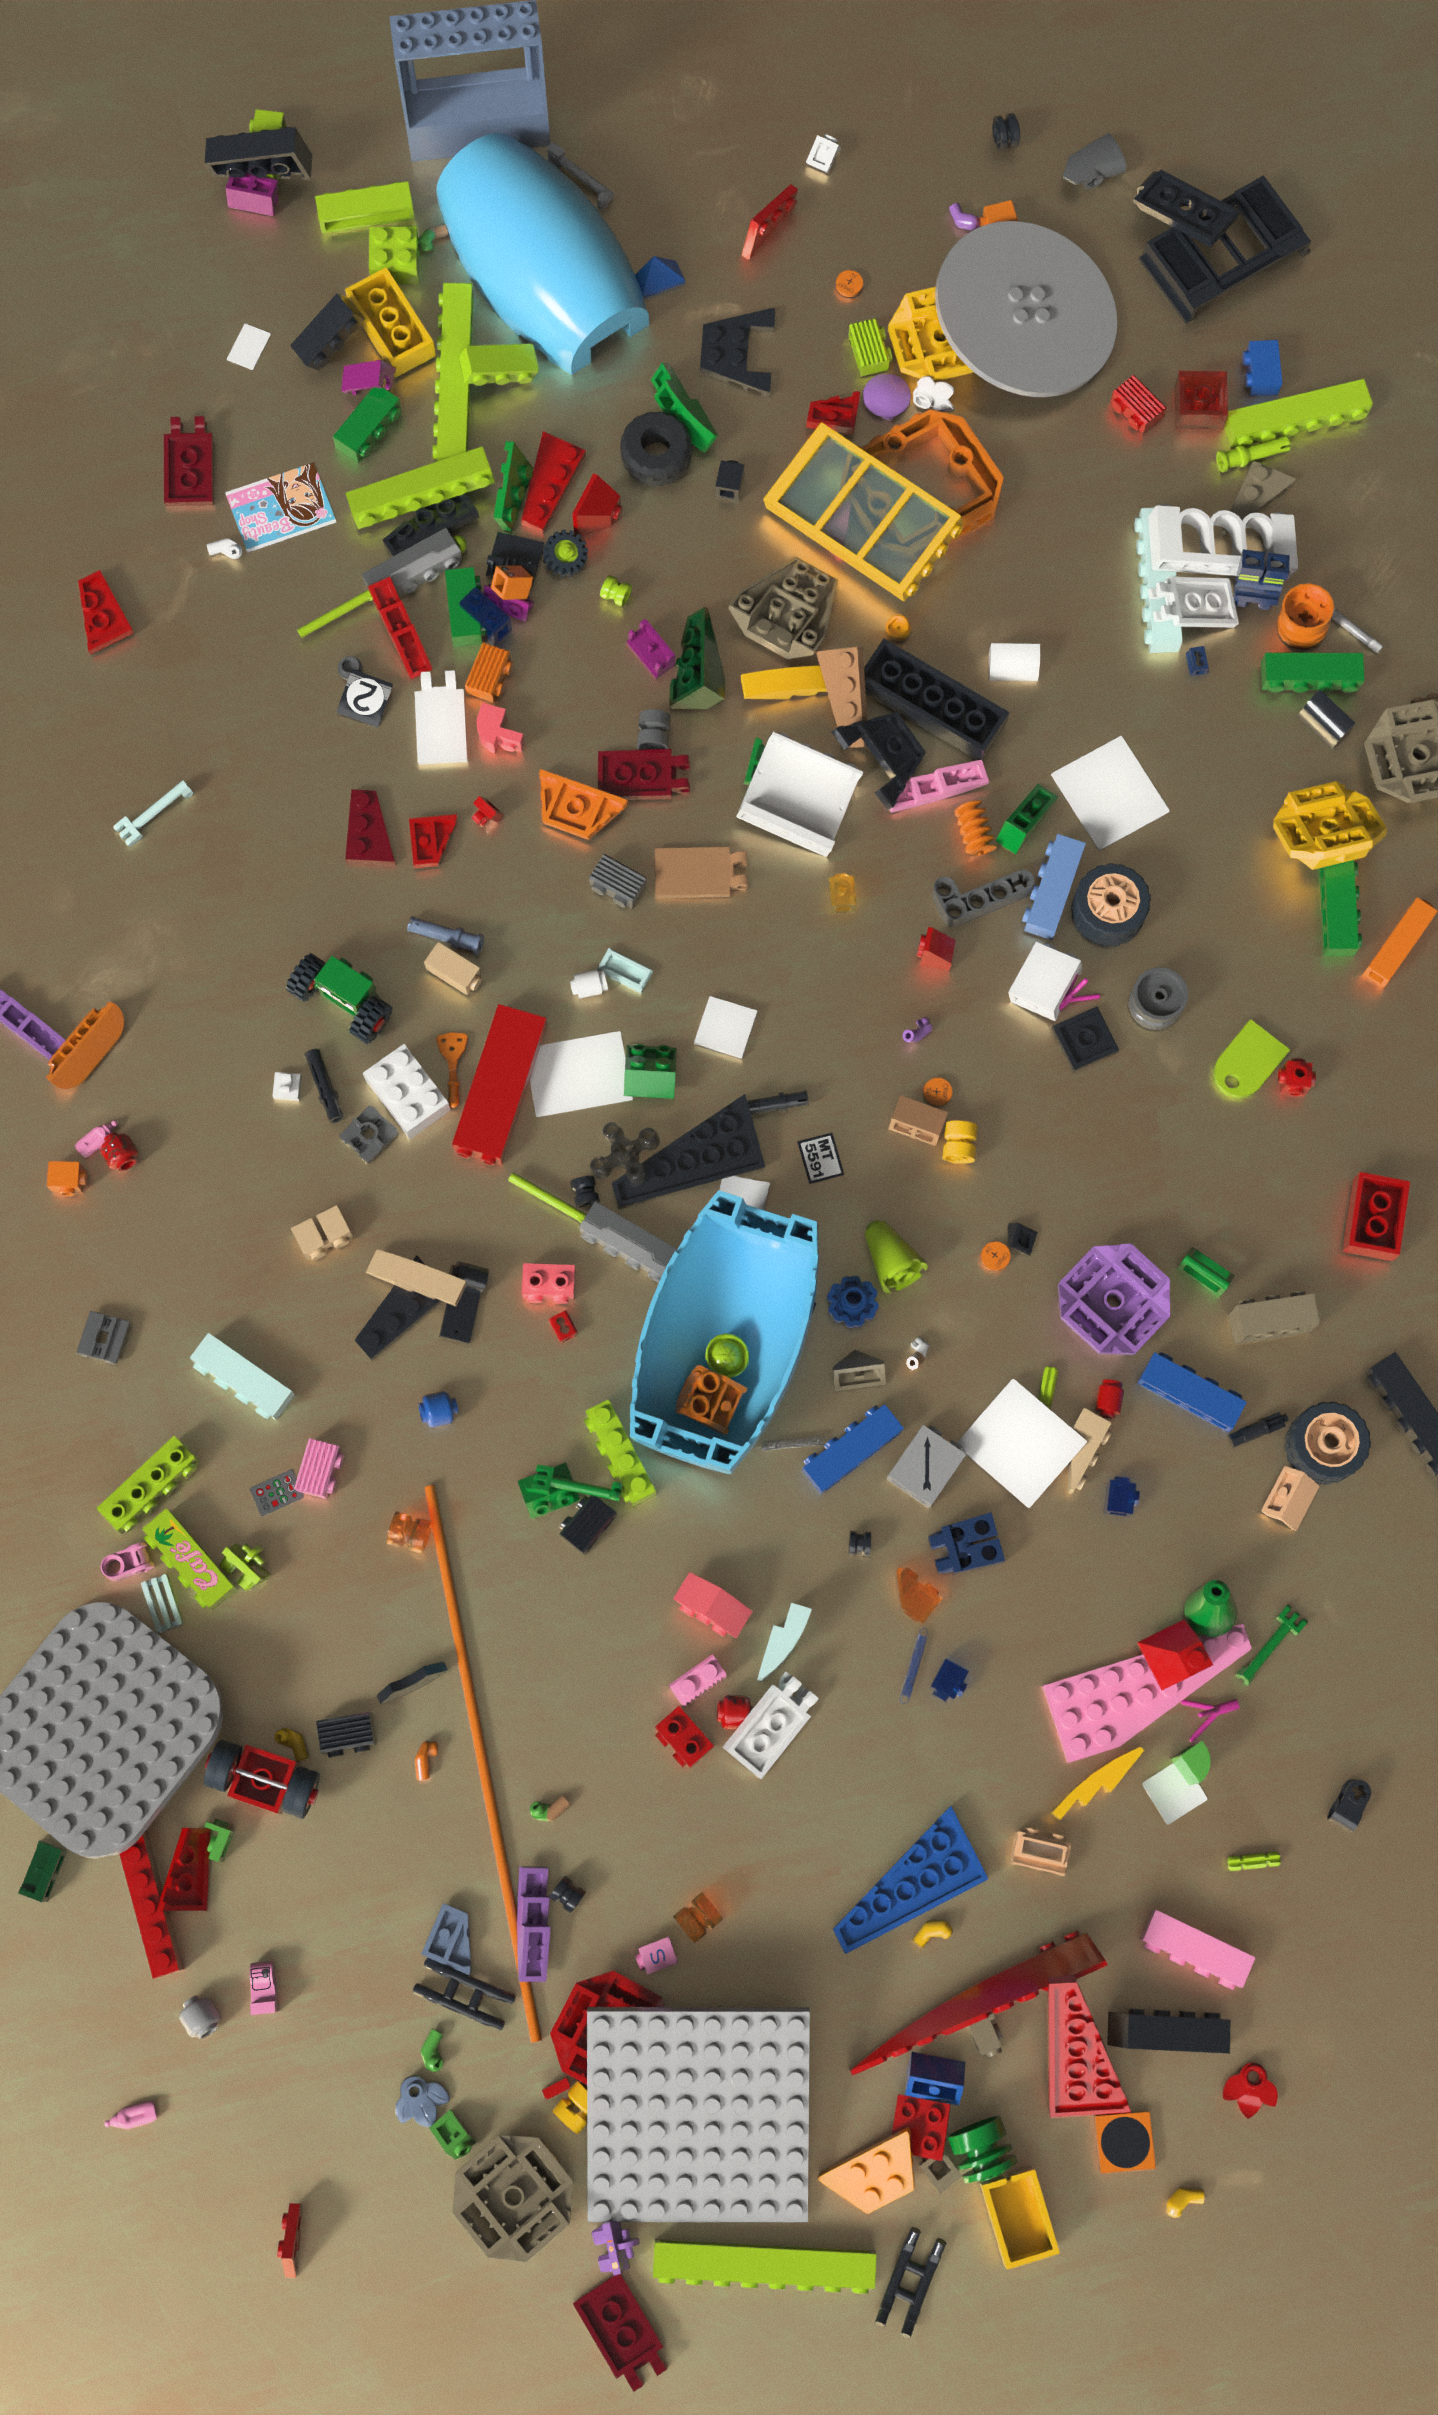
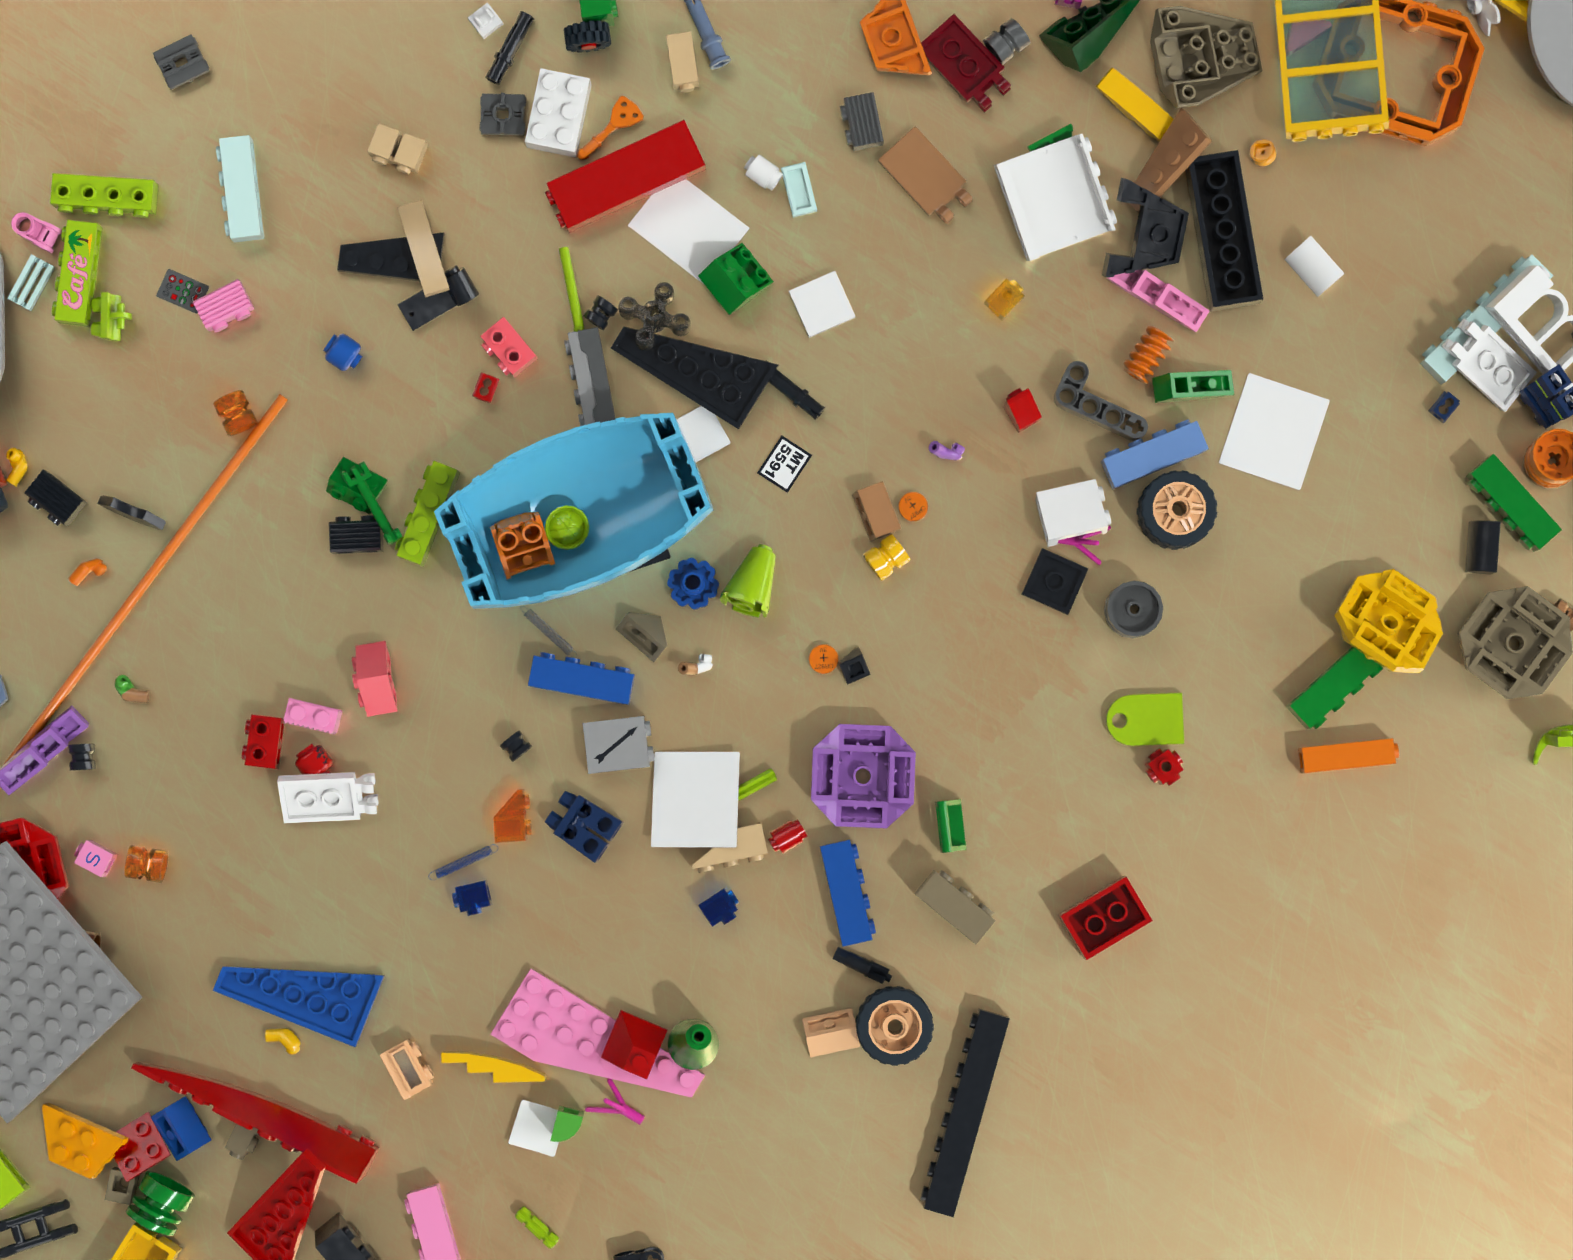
camera: 50 degrees right, 10 degrees up
light aqua slope [757,1603,812,1682] -> none
green hinge [1235,1604,1308,1686] -> none

